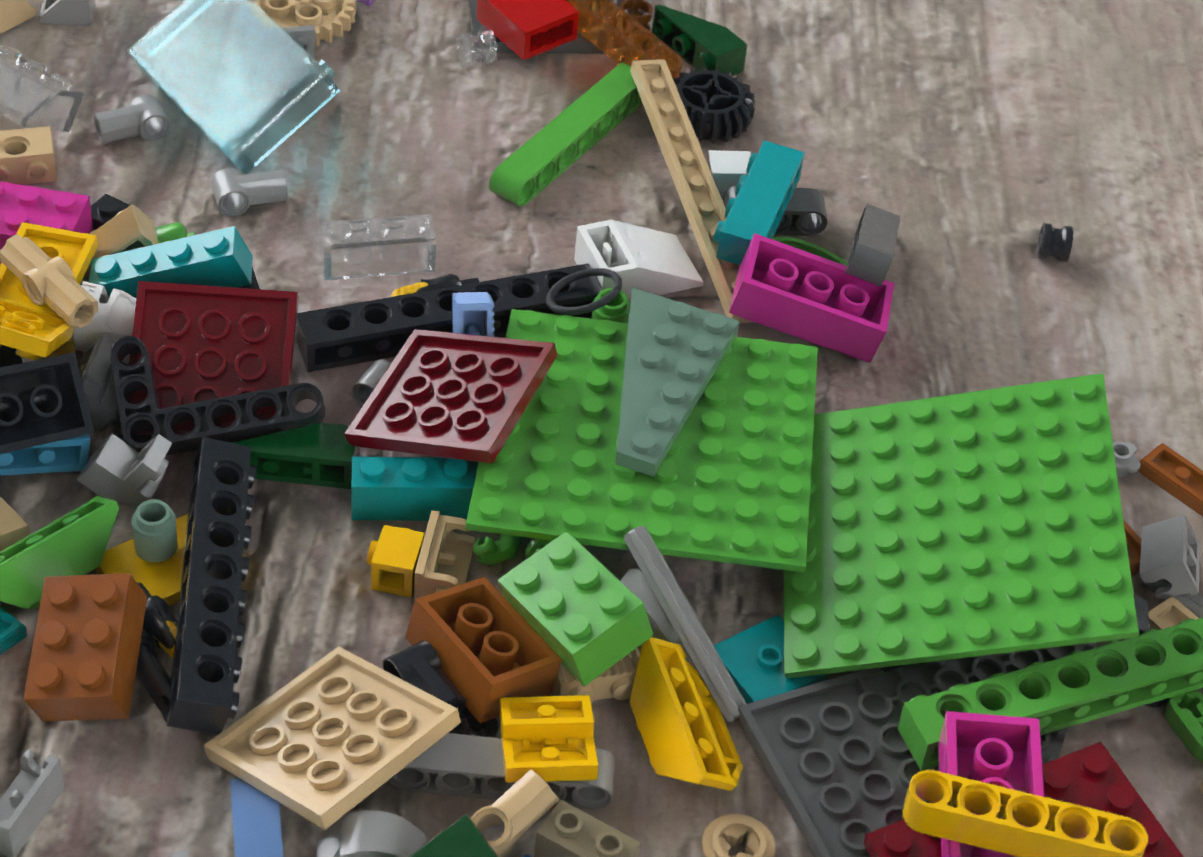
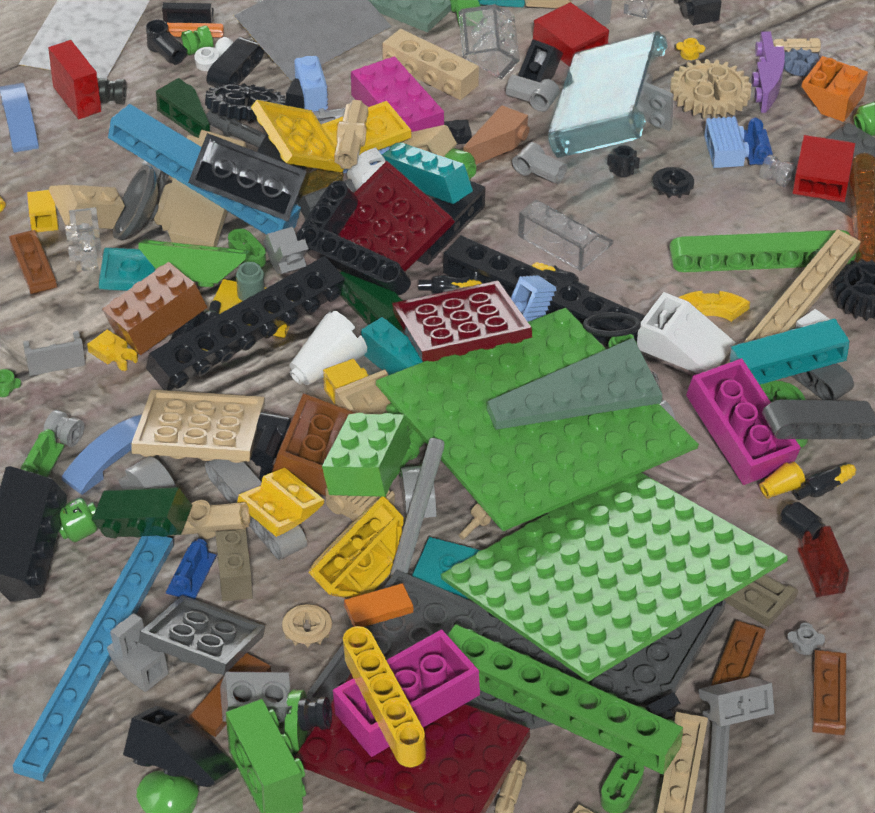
camera: 55 degrees right, 0 degrees up
none -> yellow plate [87,329,138,371]
none -> bright green beam [228,229,266,268]
none -> white cone [289,311,367,385]
none -> orange tile [344,583,413,627]
none -> black piece [418,275,482,294]
none -> tan hand [459,503,491,540]
none -> nougat slope [463,105,530,165]
none -> black slope [518,39,563,82]
none -> red brick [533,2,609,68]
none -> black gear [607,145,640,178]
none -> black gear [653,167,694,198]
none -> yellow tile [678,291,750,322]
none -> light blue brick [704,116,749,168]
none -> blue hinge [743,118,775,165]
none -> yellow cone [759,462,805,499]
none -> black brick [780,502,826,544]
none -> black piece [794,464,856,500]
none -> clear red hinge [797,526,850,597]

